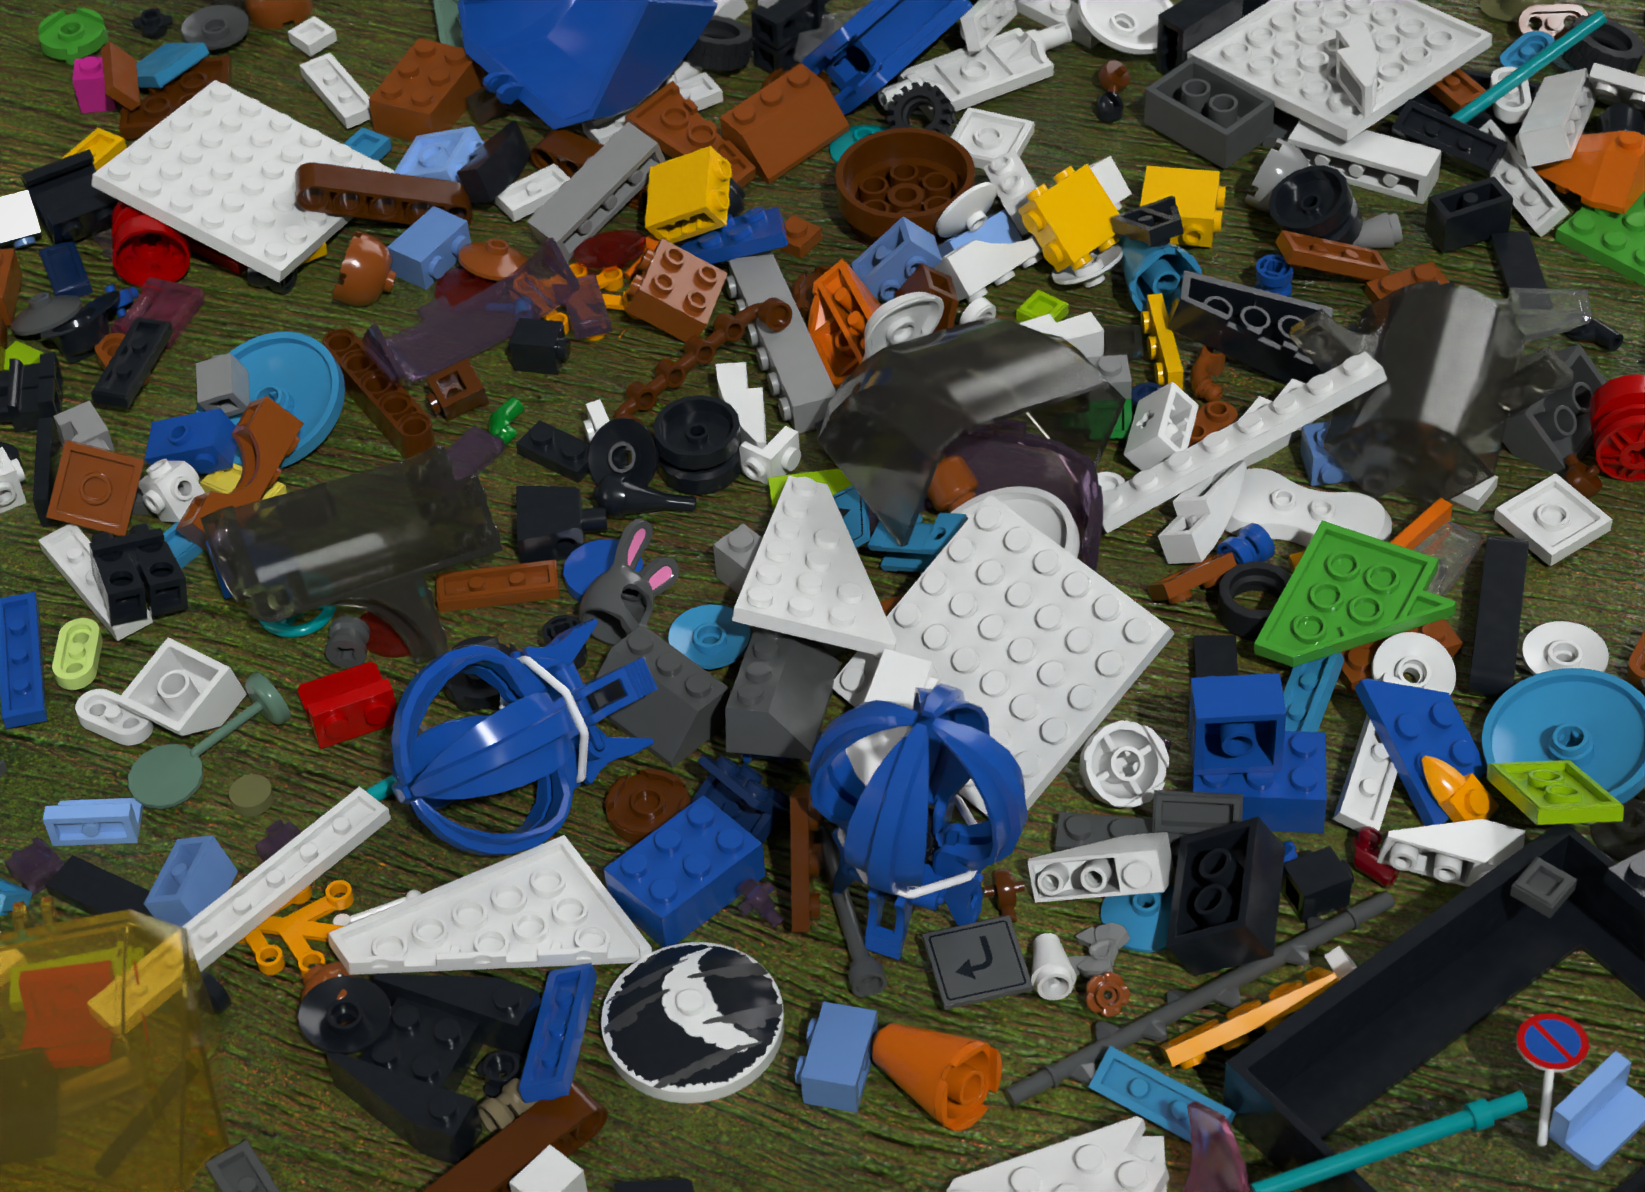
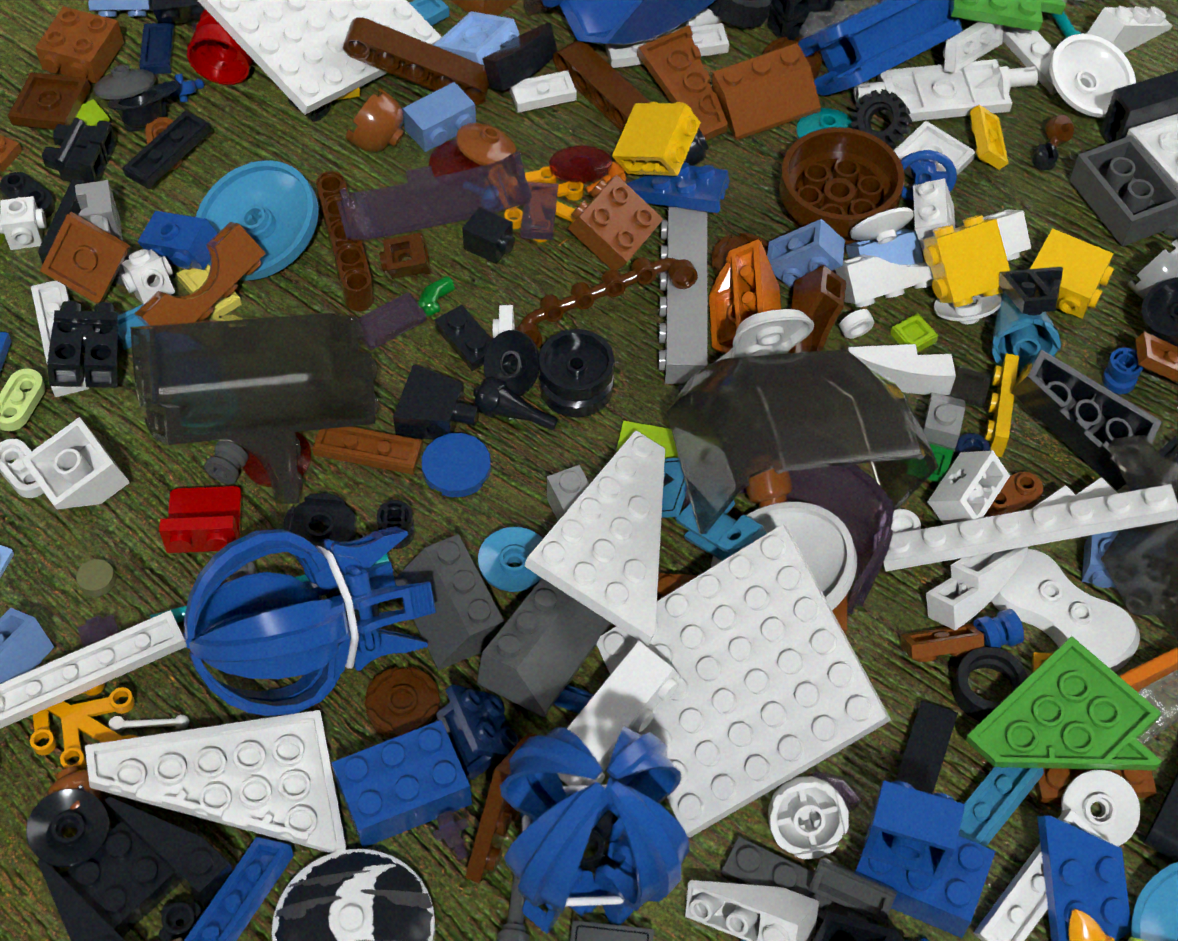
camera: 15 degrees right, 10 degrees up
clear pink plate [110,277,205,348] -> none
sand green piece [128,671,292,809] -> none
light grey brick [196,353,250,417] -> none
light grey brick [527,122,666,263] -> none
dark grey piece [579,518,679,646] -> none
white slope [715,362,766,449] -> none
white bracket [739,426,801,486] -> none
dark orange plate [778,215,823,259] -> none
reddish brown piece [983,868,1025,923] -> none
dark orange piece [1190,344,1226,402] -> none
none -> blue piece [901,150,957,203]
none -> yellow plate [970,104,1009,170]

